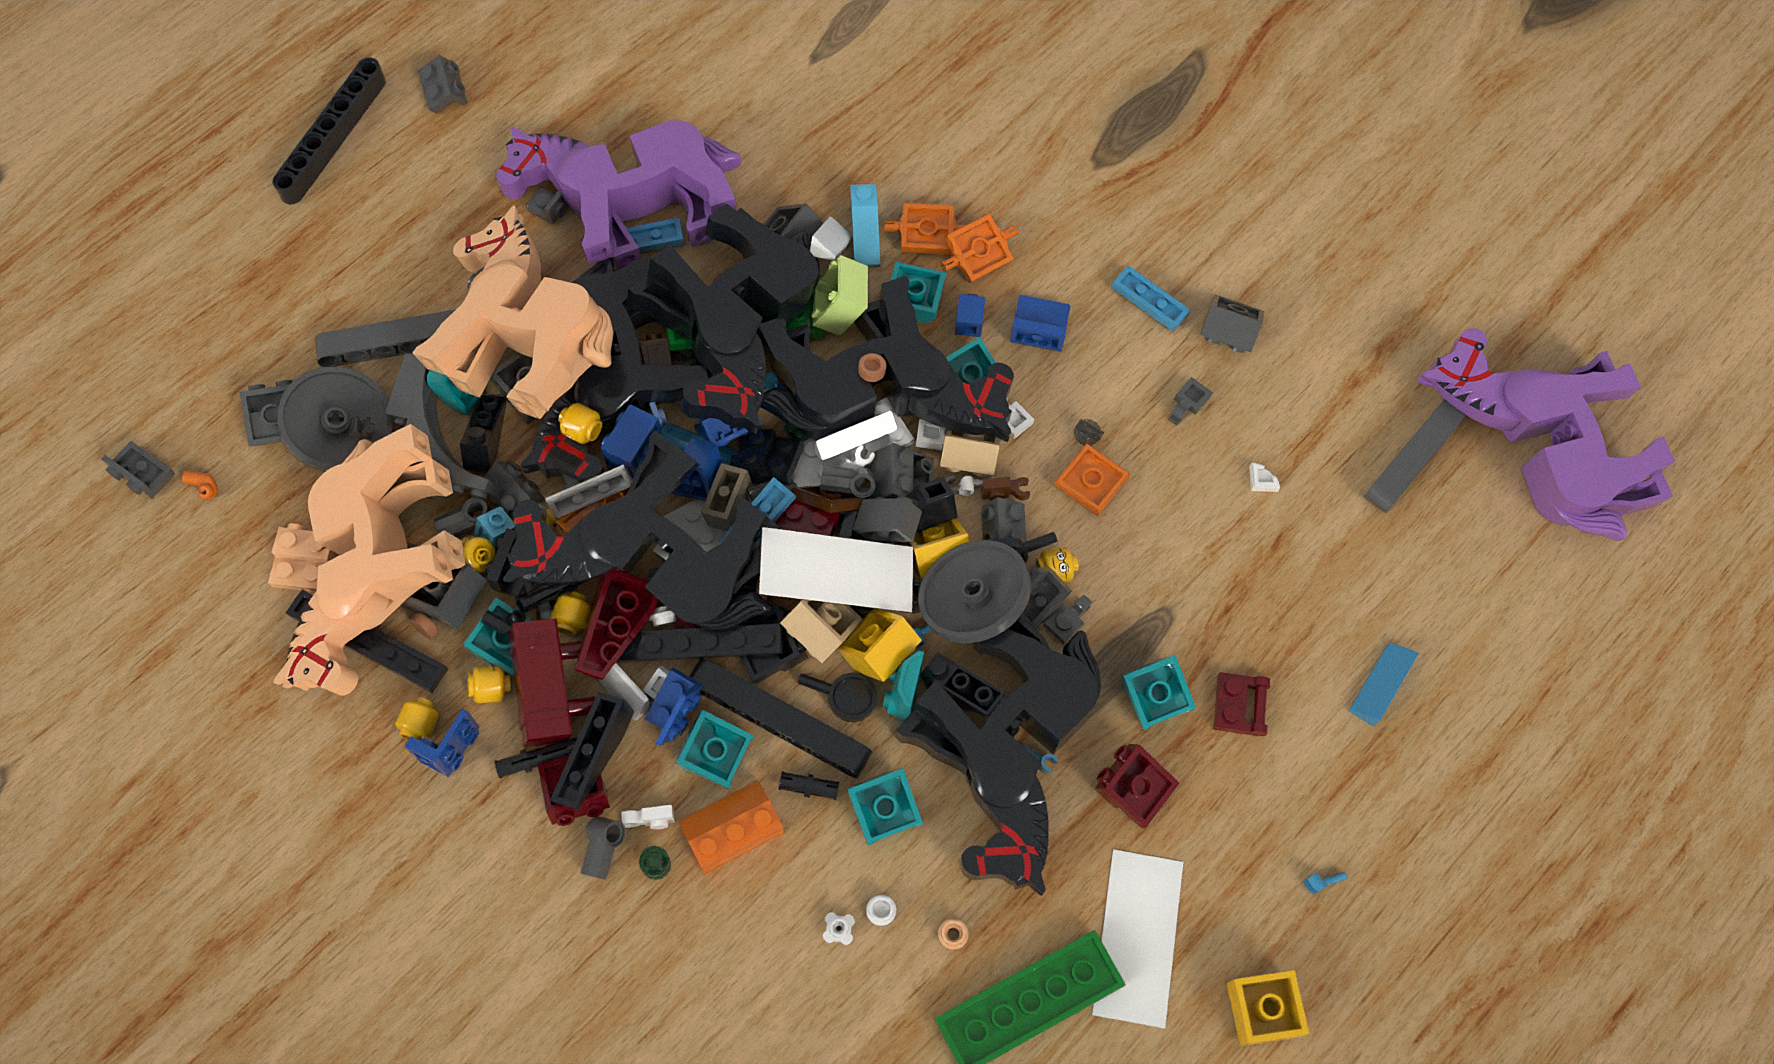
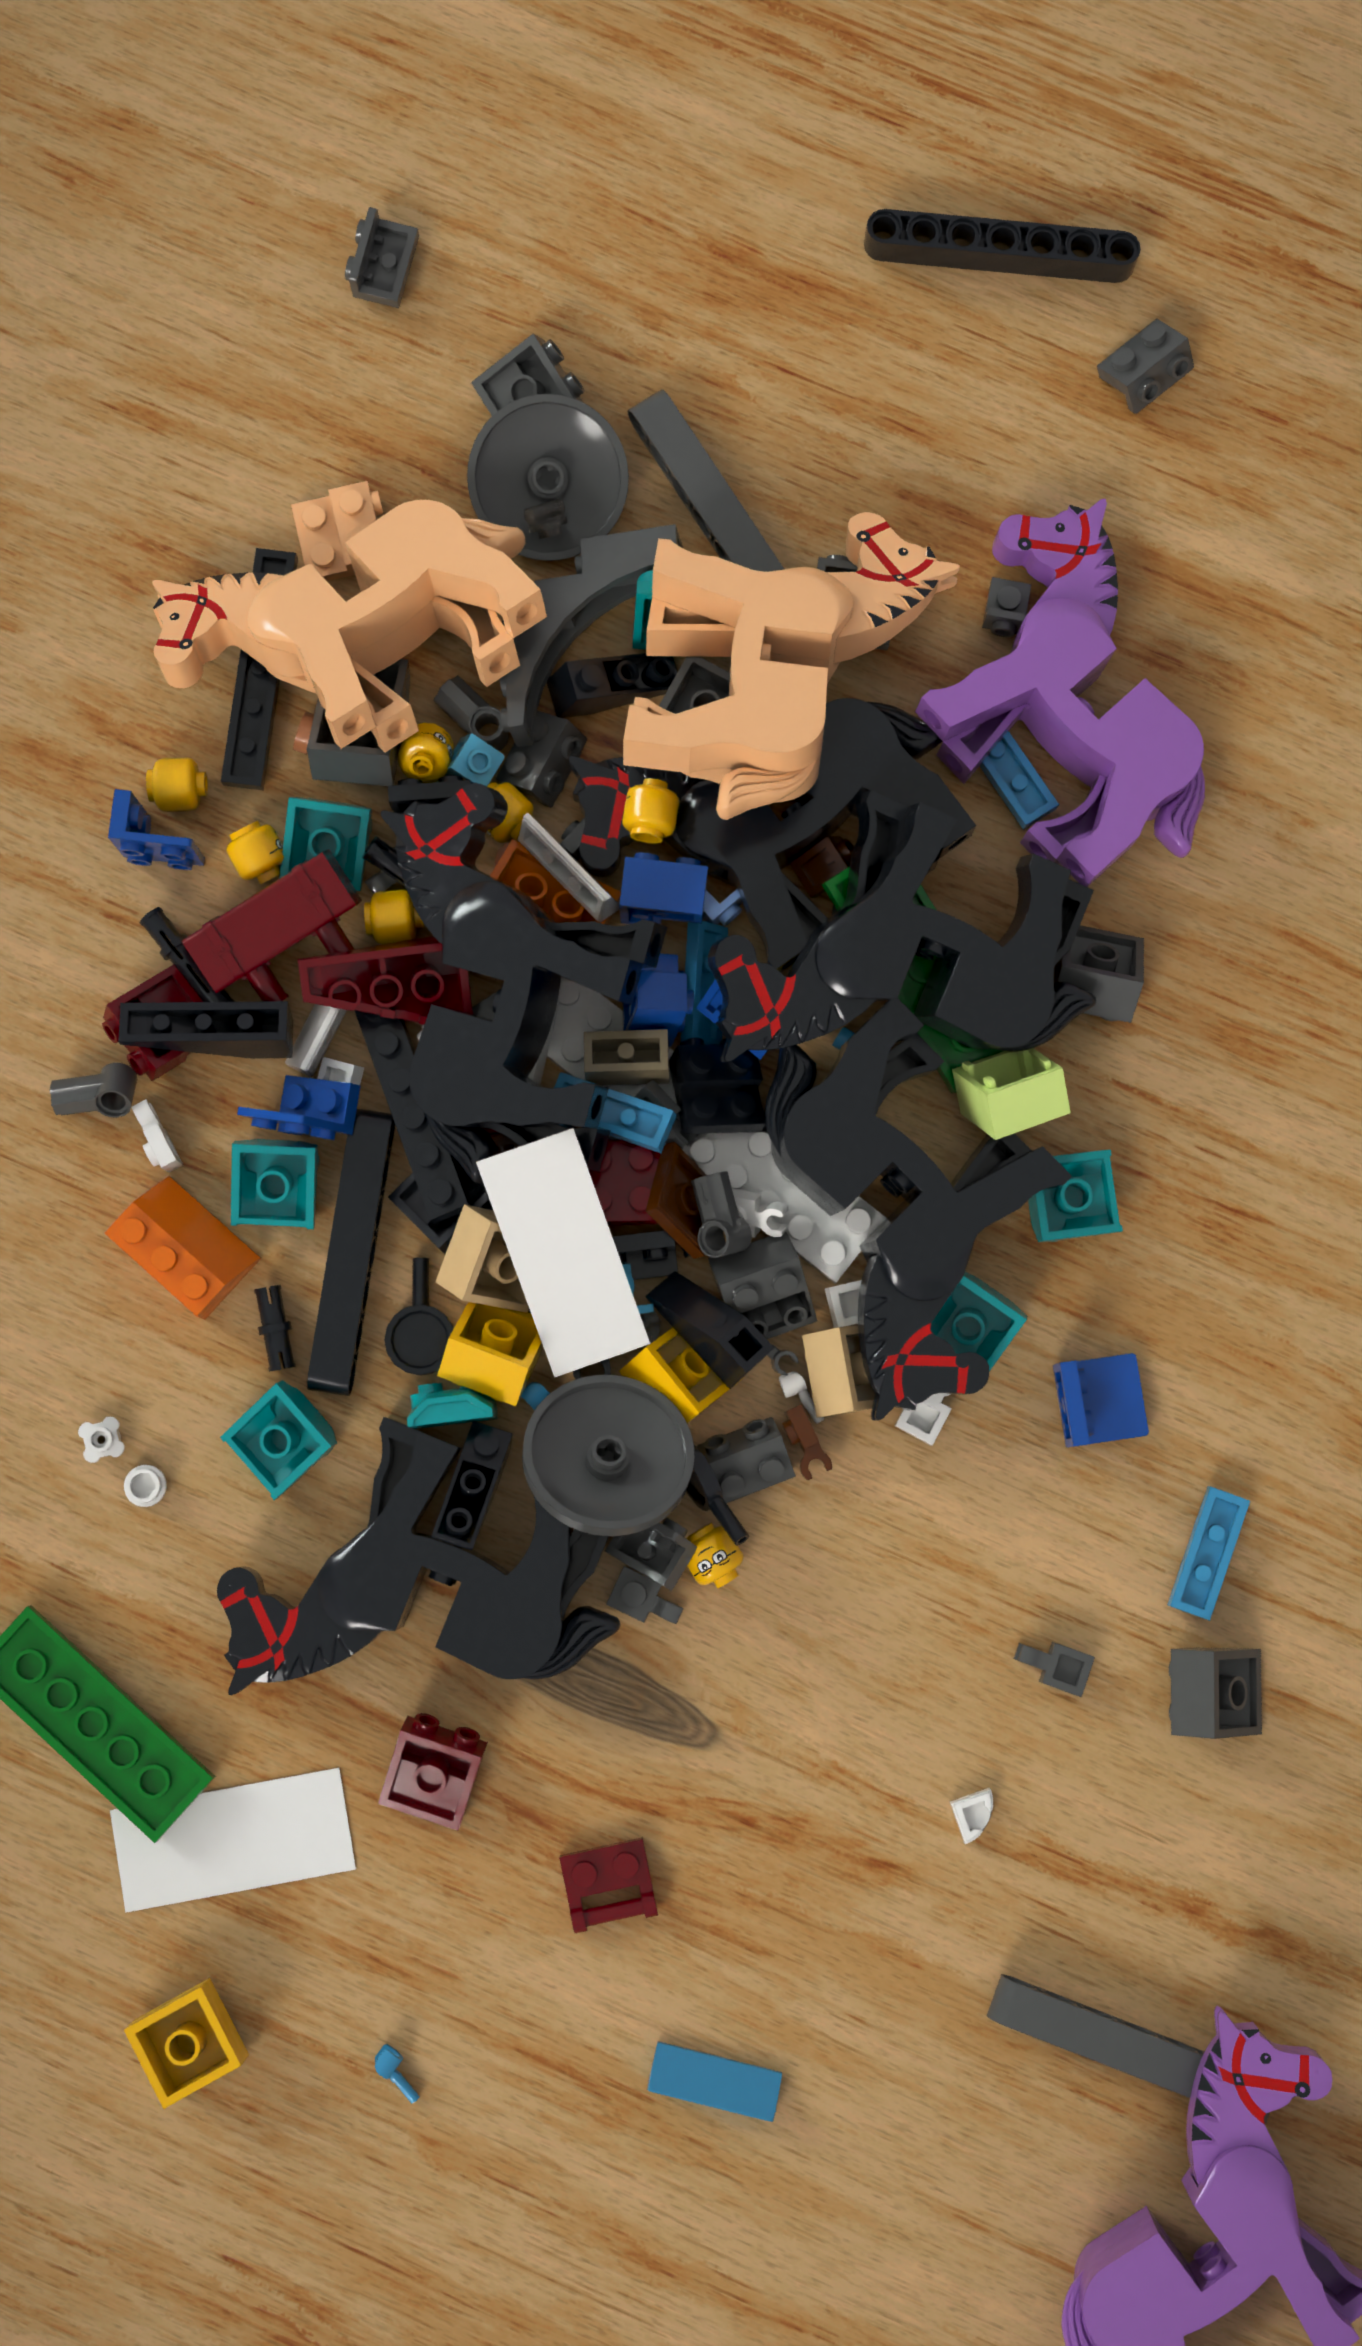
camera: 70 degrees right, 15 degrees up
orange arm [182,470,218,500] -> none
black arm [480,610,526,634] -> none
clear green wheel [639,846,671,880] -> none
white slope [810,217,852,261] -> none
white slope [815,411,897,460] -> none
medium azure slope [850,184,880,267] -> none
dark grey brick [853,496,922,542] -> none
nougat tile [858,353,886,382] -> none
orange plate [884,203,966,255] -> none
light nougat plate [938,918,969,950] -> none
orange plate [940,214,1019,284] -> none
blue brick [955,294,985,337] -> none
dark azure hand [1021,744,1058,773] -> none
orange plate [1054,443,1131,517] -> none
clear smoke plate [1074,419,1104,446] -> none
teal slope [1121,655,1196,730] -> none

